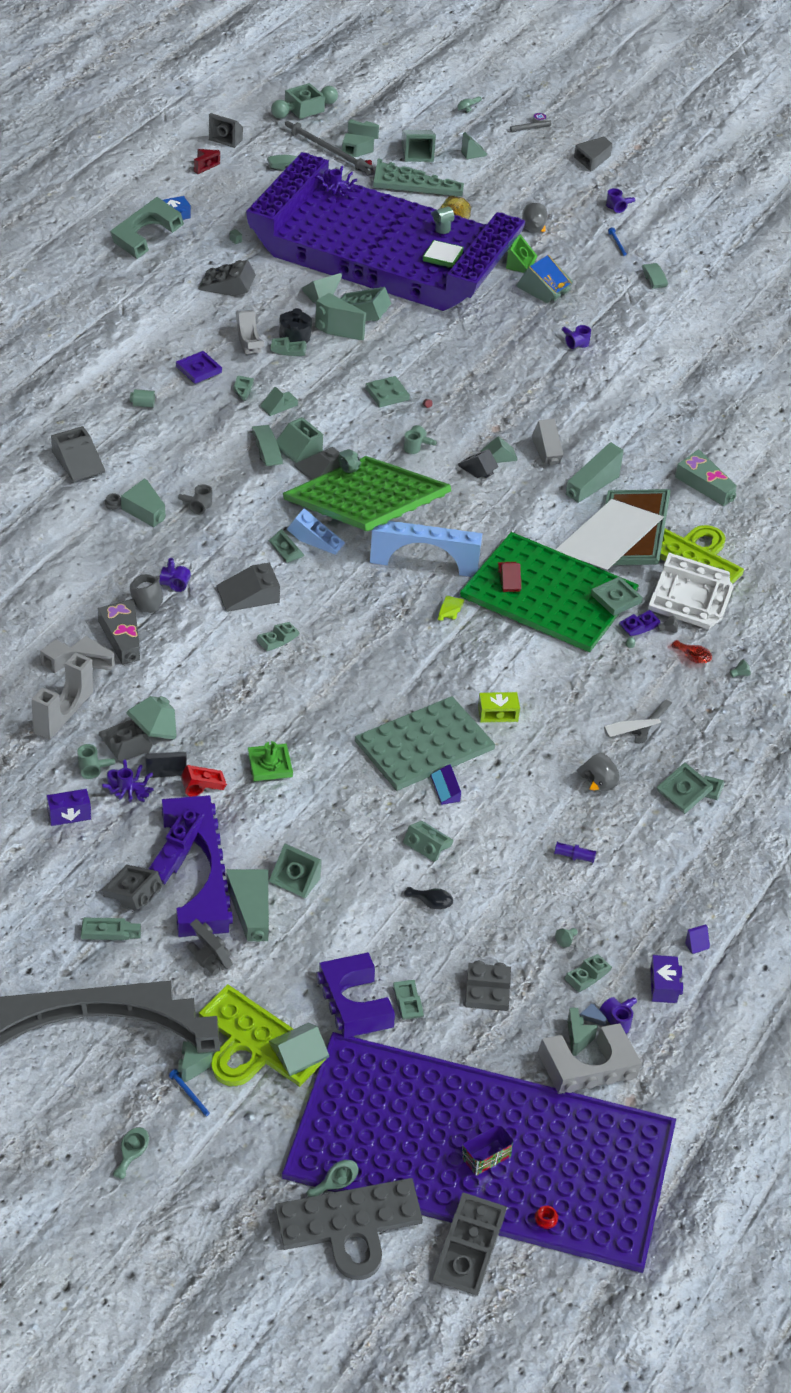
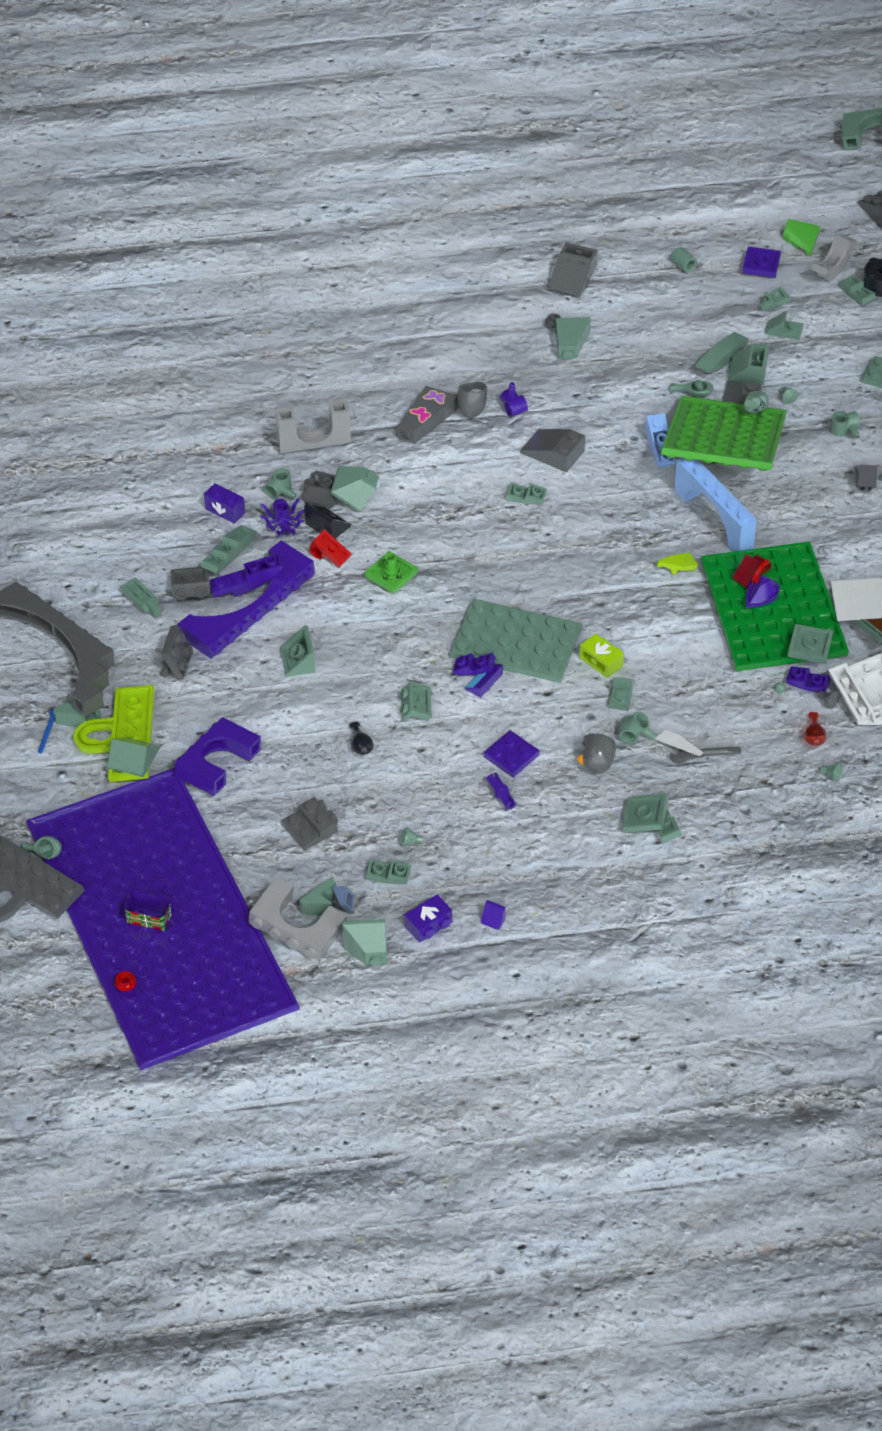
camera: 55 degrees right, 5 degrees up
light grey arch [40,636,115,673] -> none
dark grey piece [178,484,212,515] -> none
sand green slope [226,869,269,942] -> none
sand green slope [268,529,305,563] -> none
sand green slope [393,980,424,1020] -> none
dark grey slope [433,1192,507,1296] -> none
dark purple piece [599,997,637,1034] -> none
none -> sand green slope [201,525,257,573]
none -> slope [343,919,387,966]
none -> dark purple slope [453,653,496,675]
none -> dark purple plate [484,730,540,778]
none -> sand green slope [609,677,635,711]
none -> sand green piece [619,712,657,743]
none -> sand green piece [669,380,713,397]
none -> dark purple piece [746,559,780,609]
none -> sand green rock [781,386,798,404]
none -> bright green slope [783,219,821,256]

